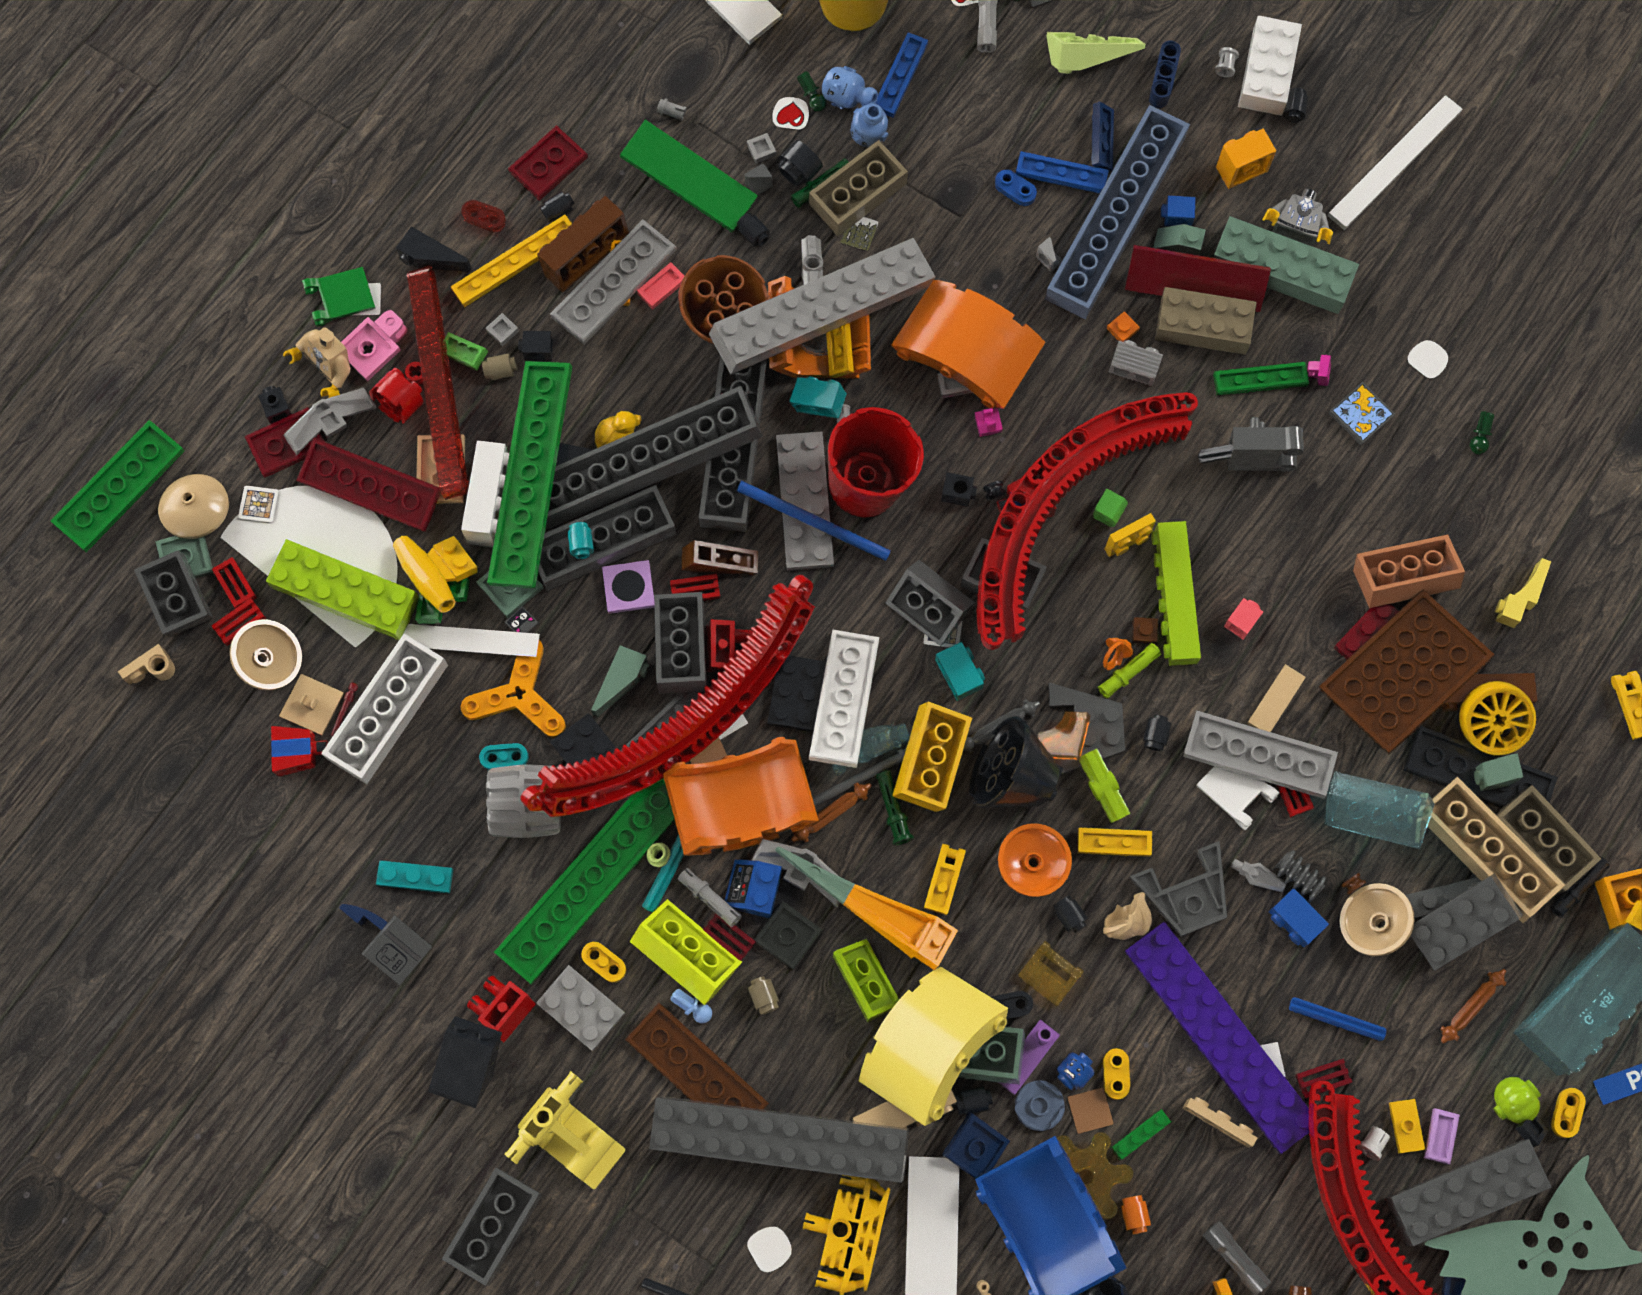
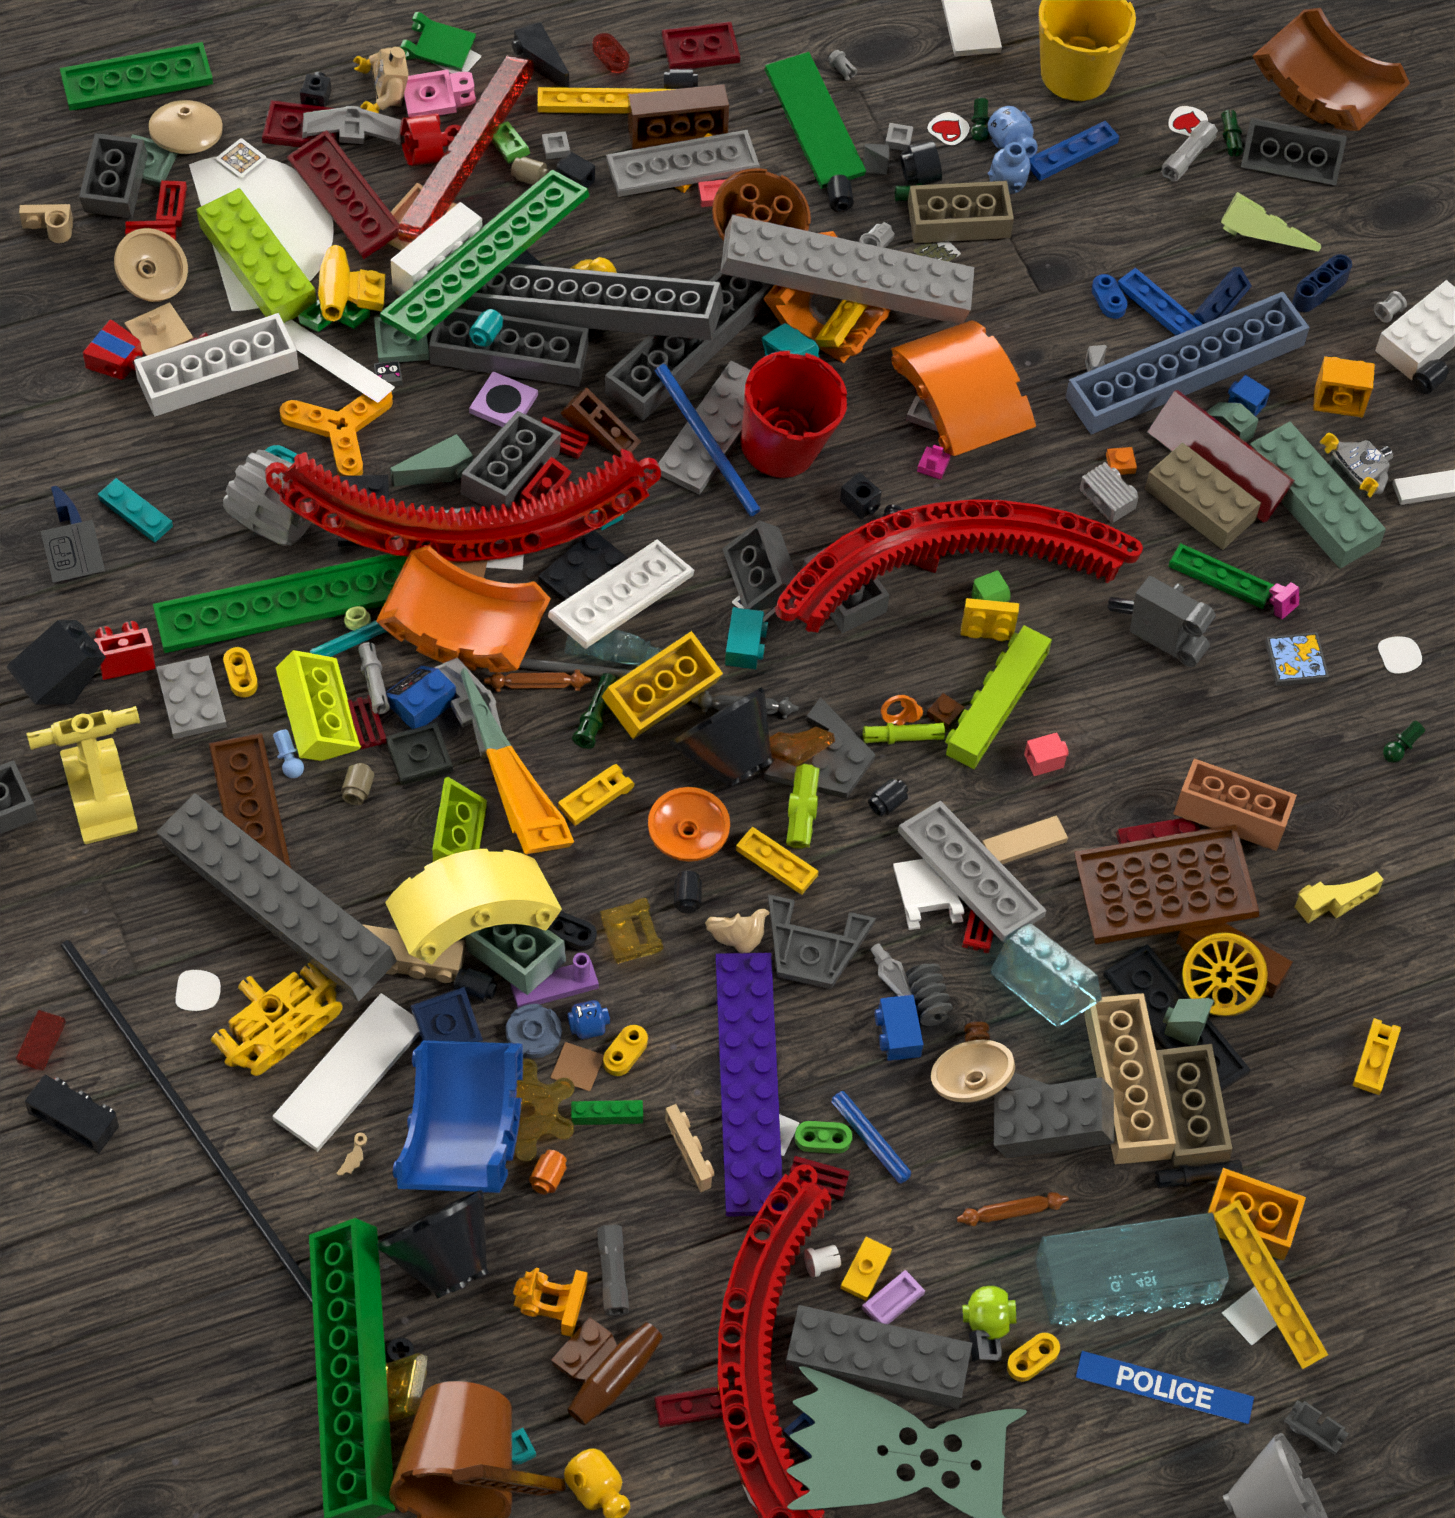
camera: 30 degrees right, 15 degrees down
none -> bright green plate [795,1121,852,1153]

